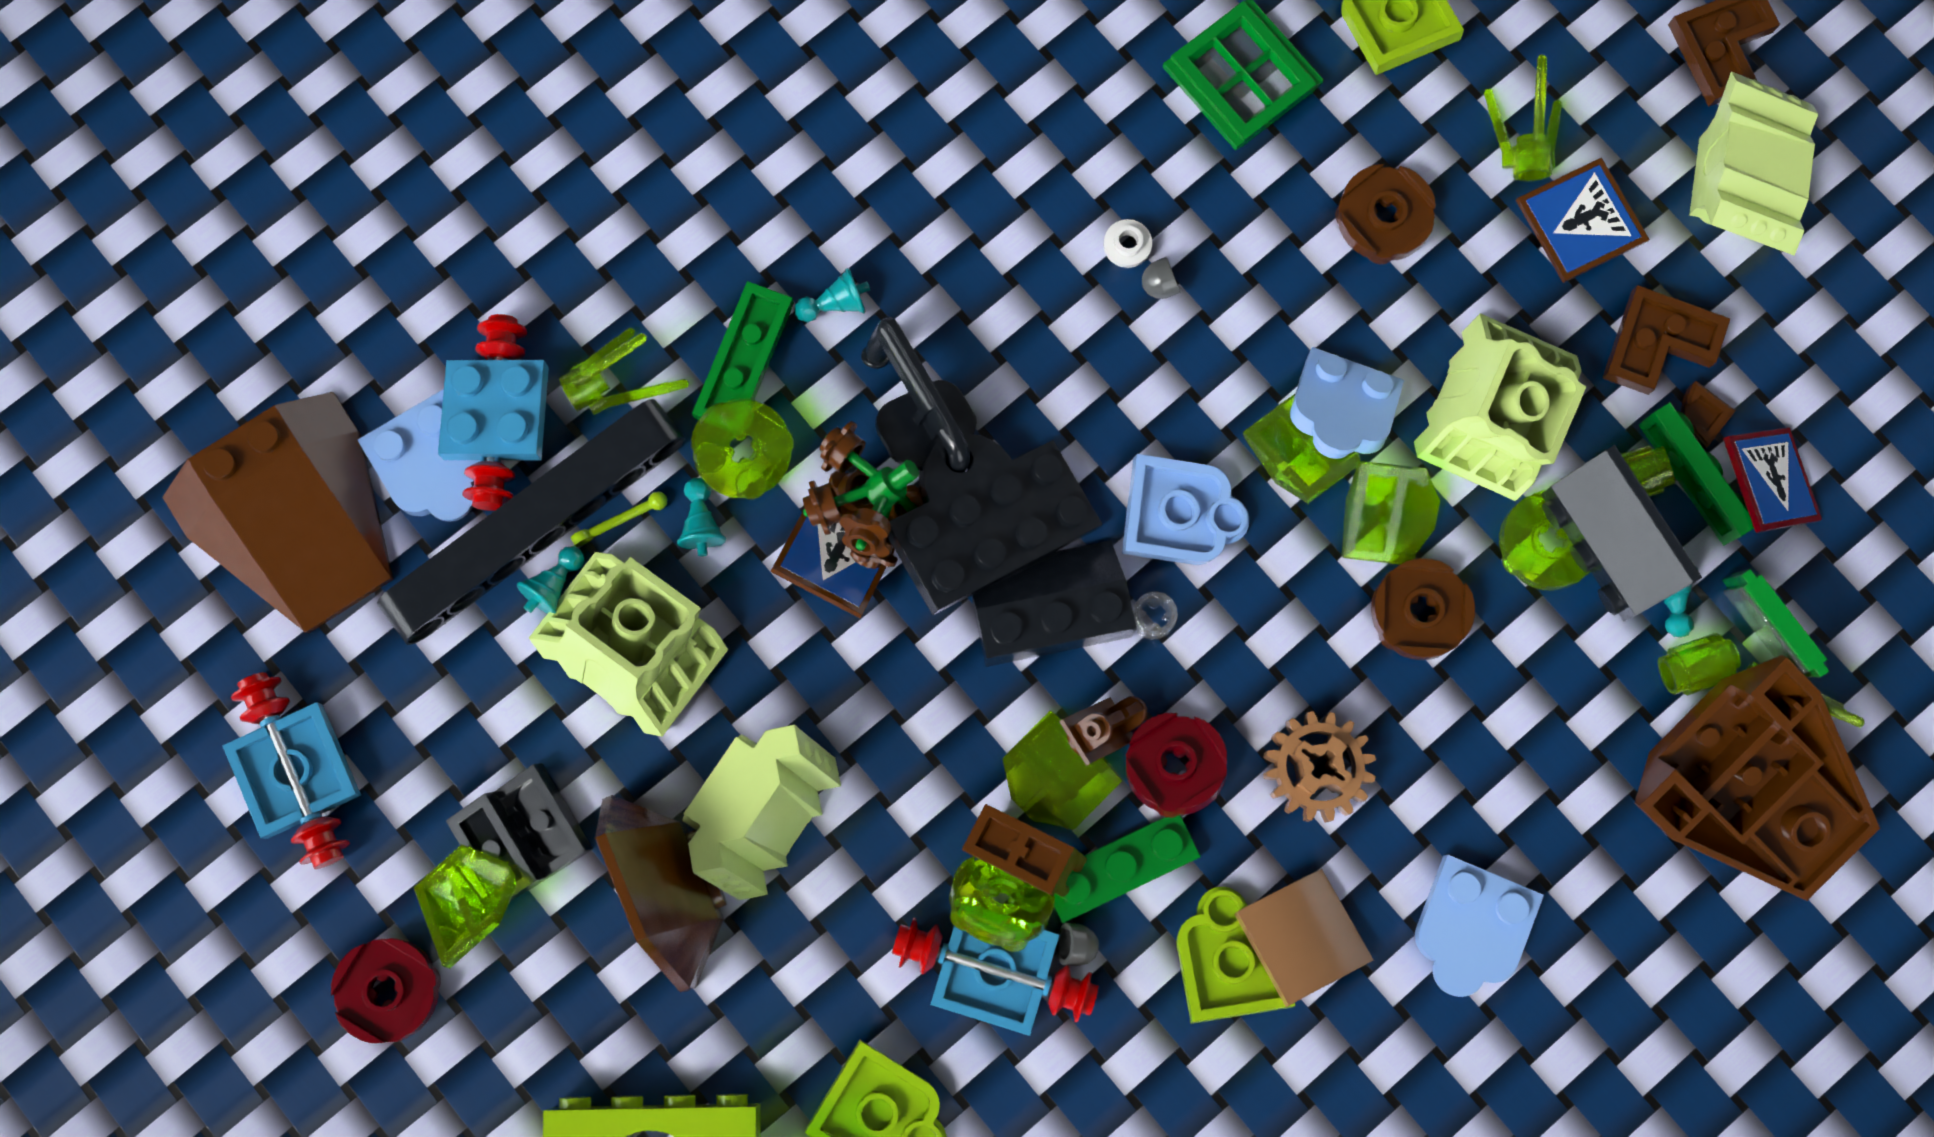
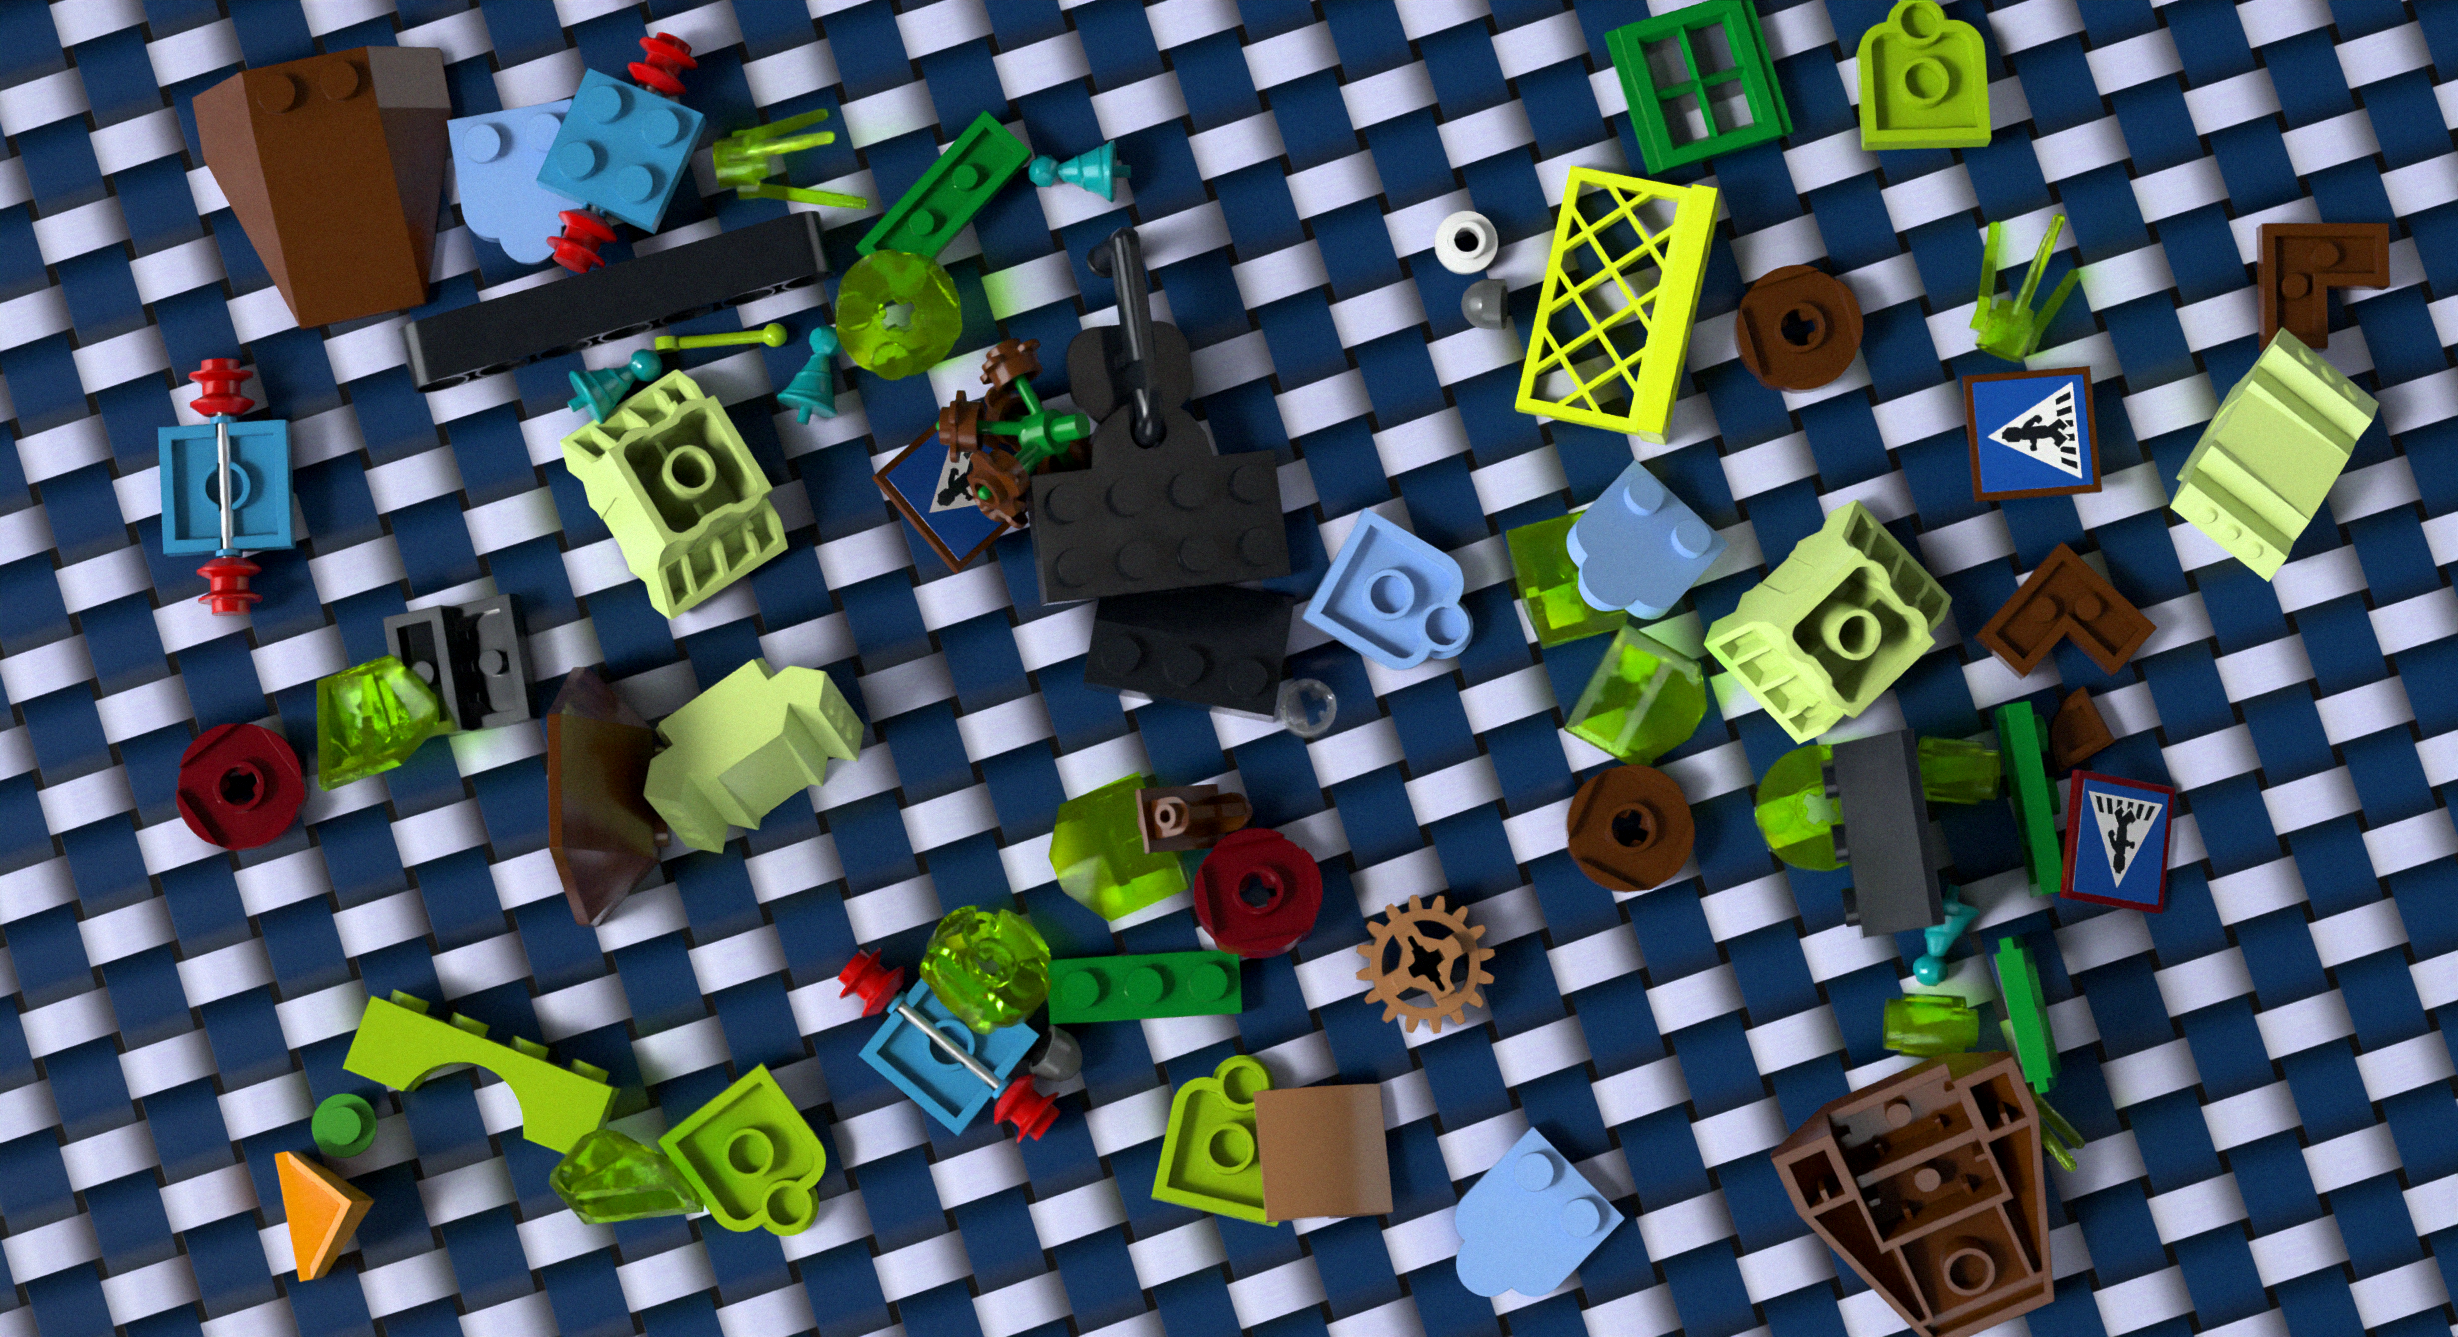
camera: 20 degrees right, 5 degrees up
reddish brown hinge [962,804,1087,897] -> none
none -> neon yellow fence [1515,165,1721,446]

